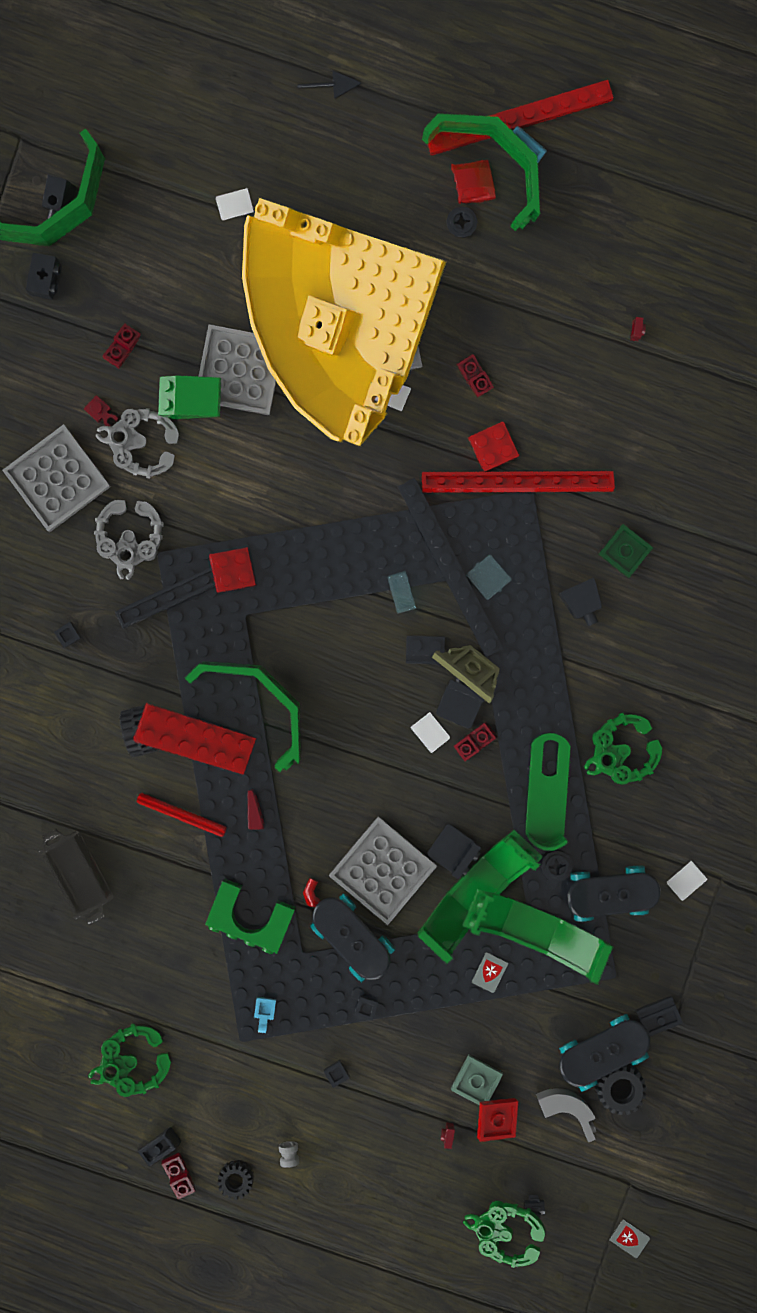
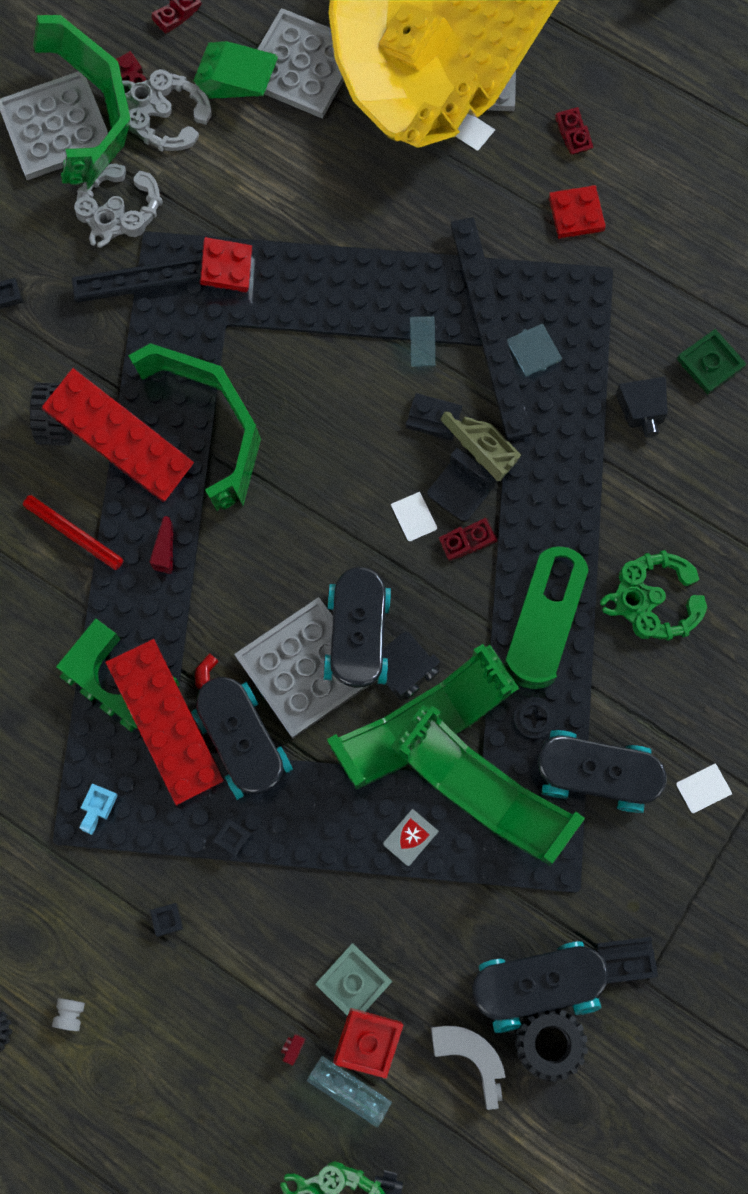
camera: 20 degrees right, 15 degrees down
red plate [422,471,615,492] -> none
none -> green panel [33,15,131,190]
none -> red plate [105,639,224,805]
none -> clear light blue plate [307,1056,392,1128]
none -> black piece [323,567,391,688]

